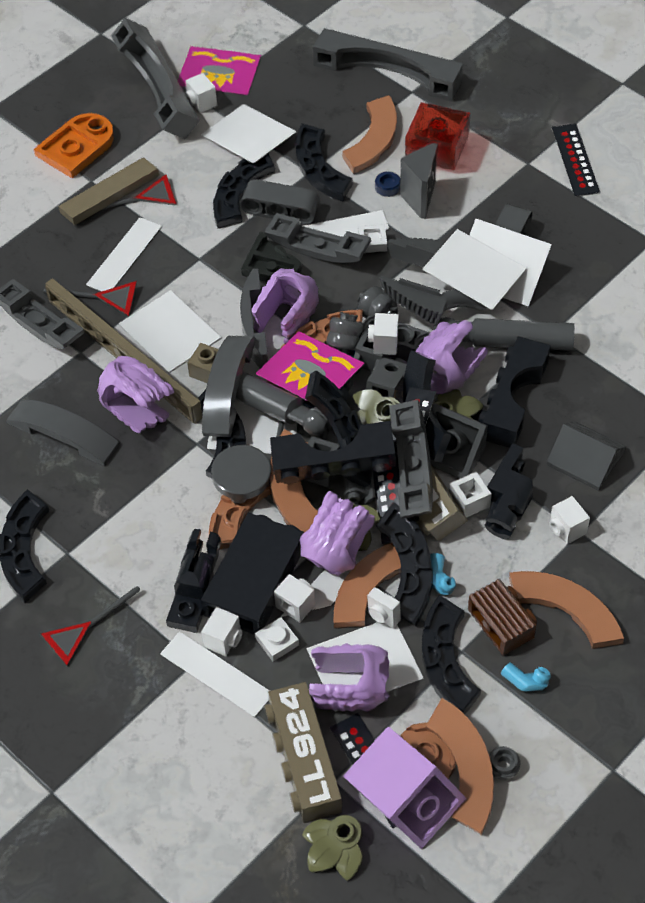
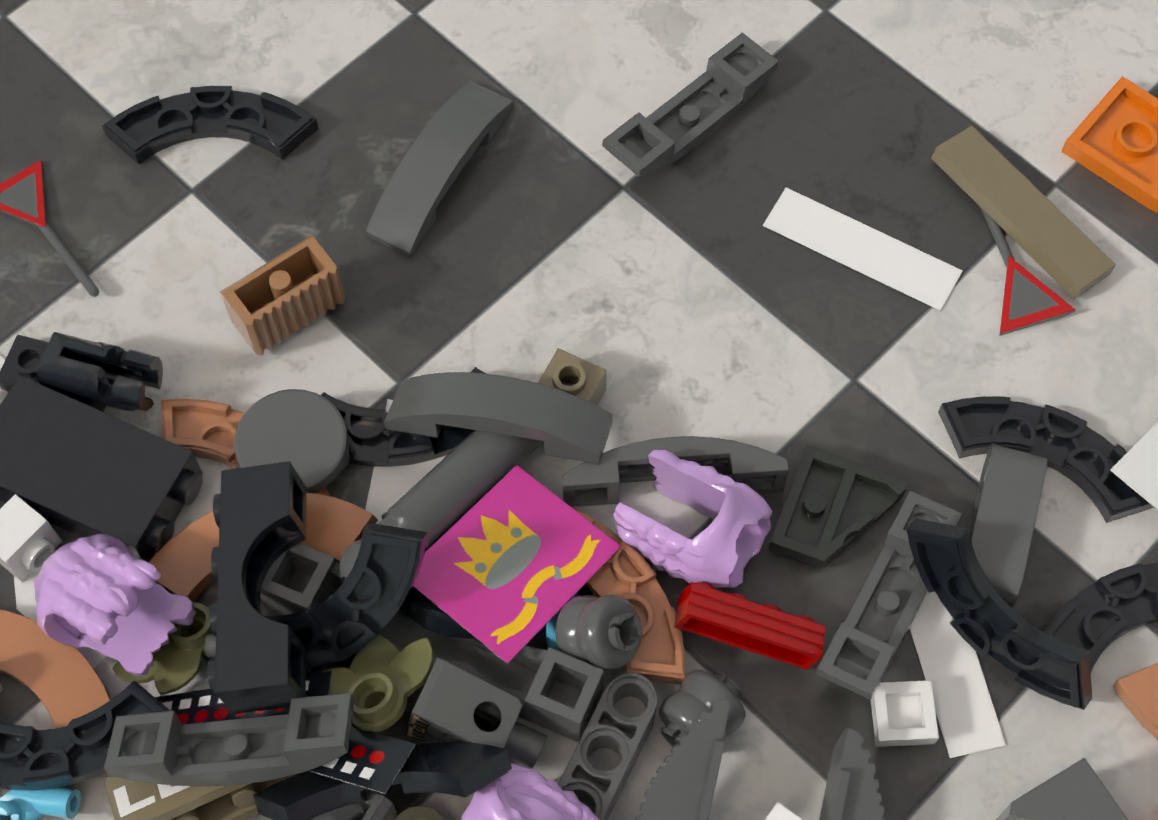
camera: 90 degrees right, 10 degrees up
piece [43,281,137,317] -> none
dark tan tile [45,278,202,424] -> none
lavender piece [97,356,174,433] -> none
white sticker [119,290,221,372] -> none
white plate [368,313,398,355] -> none
dark blue tile [375,171,400,197] -> none
none -> medium nougat brick [220,236,345,355]
none -> red piece [674,582,826,670]
none -> black tile [906,518,1093,710]

